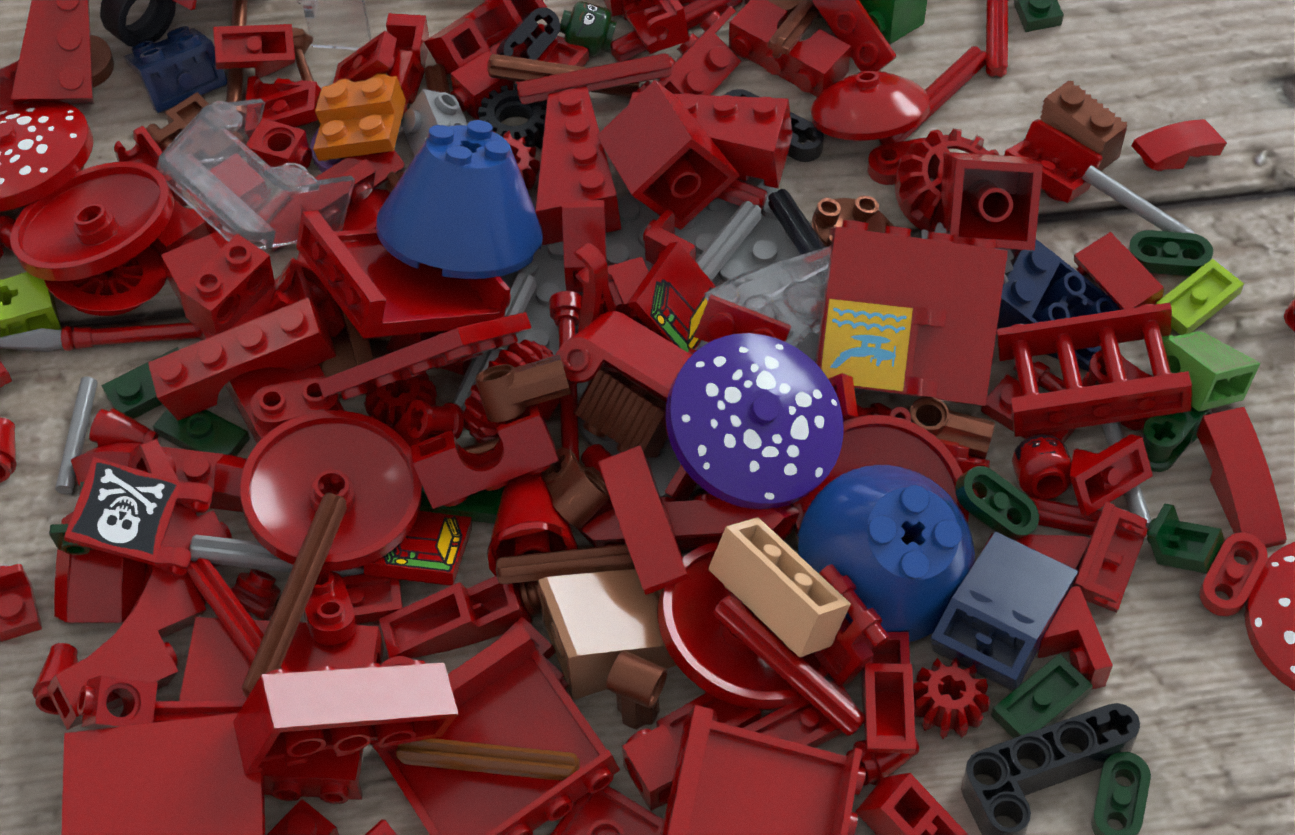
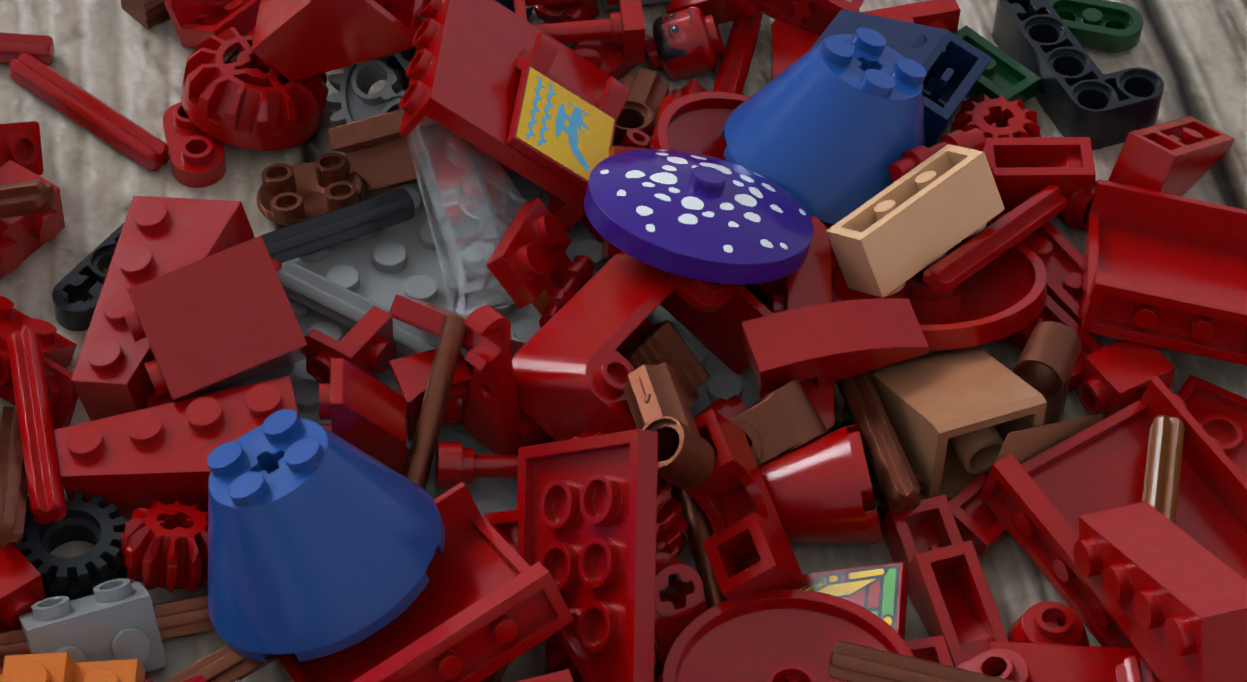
camera: 95 degrees left, 10 degrees down
red dish [811,71,930,141] -> none
dark green plate [955,466,1039,540] -> none
none -> copper bar [404,315,467,490]
none -> nougat sticker [995,413,1104,464]

